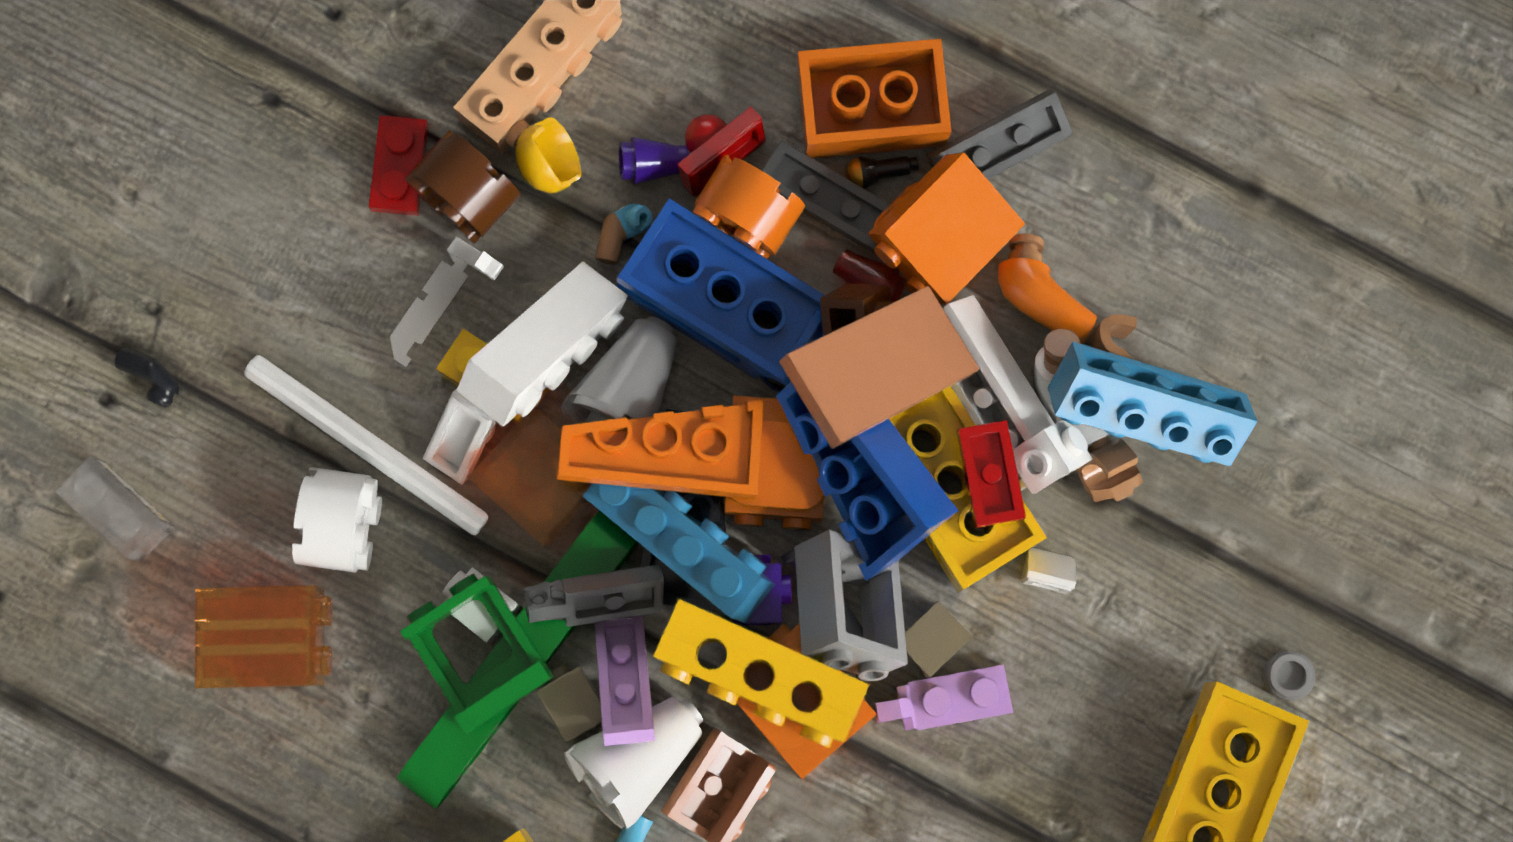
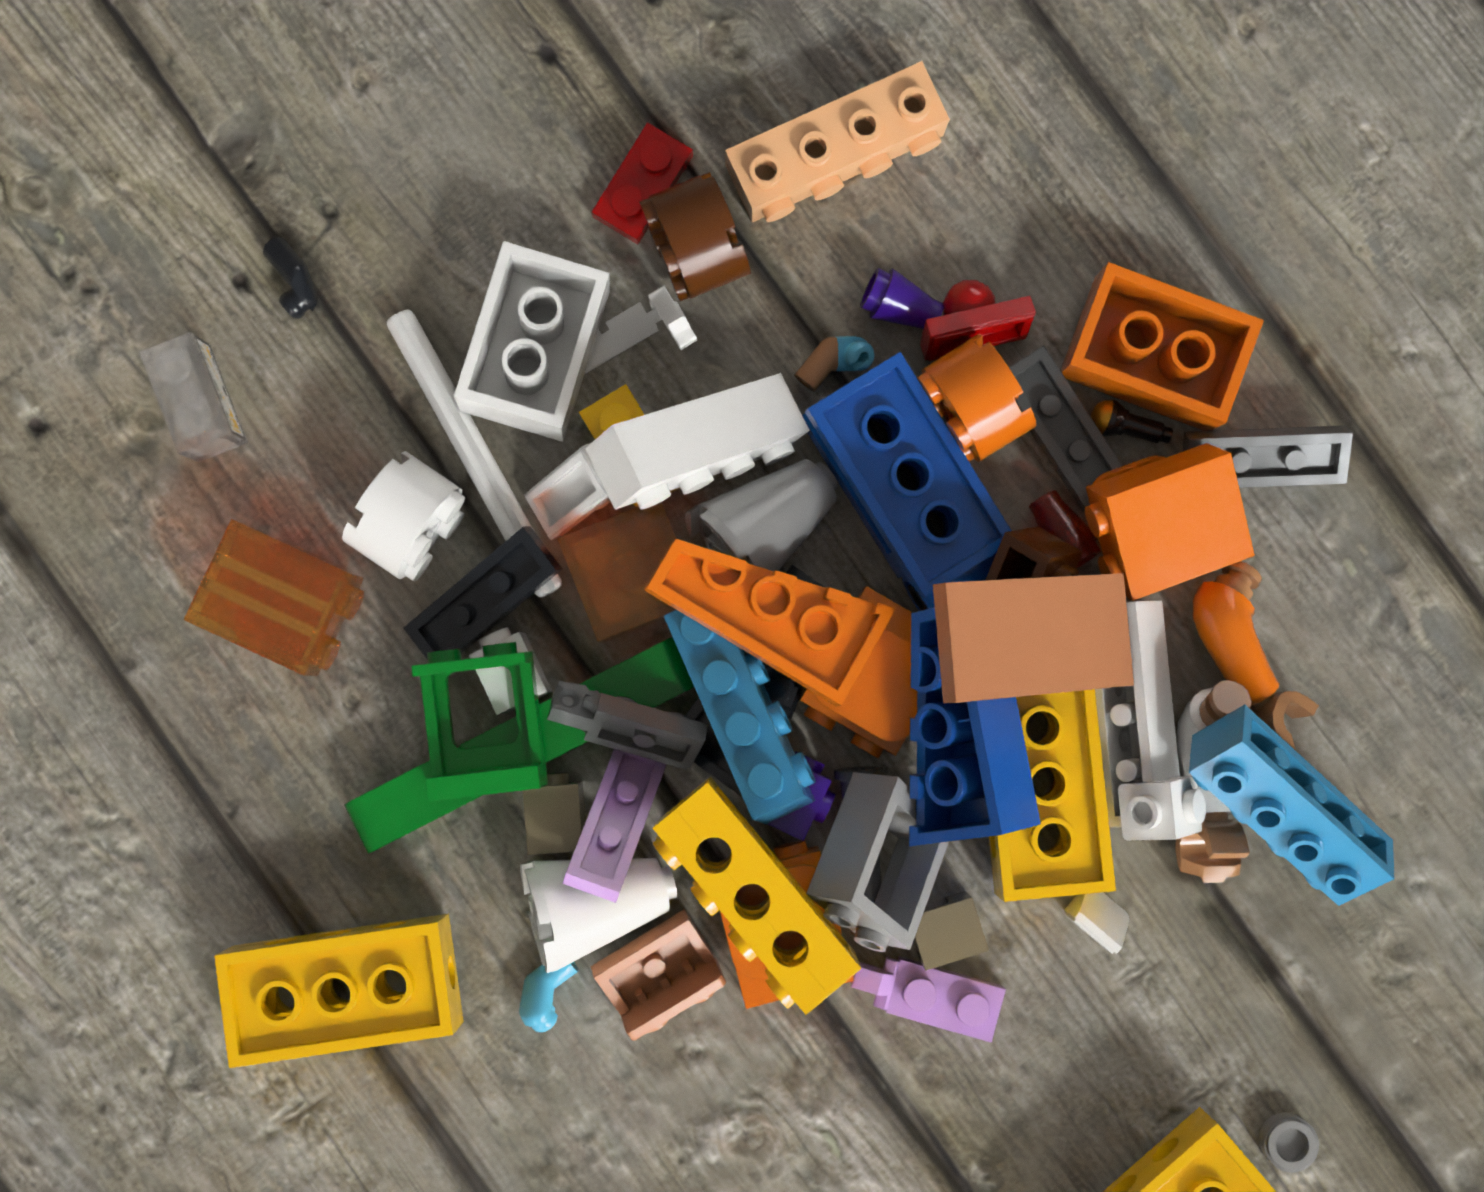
camera: 30 degrees right, 5 degrees up
yellow hair [515,117,582,194] -> none
red plate [956,420,1026,528] -> none
none -> black plate [404,526,563,660]
none -> white brick [454,241,610,442]

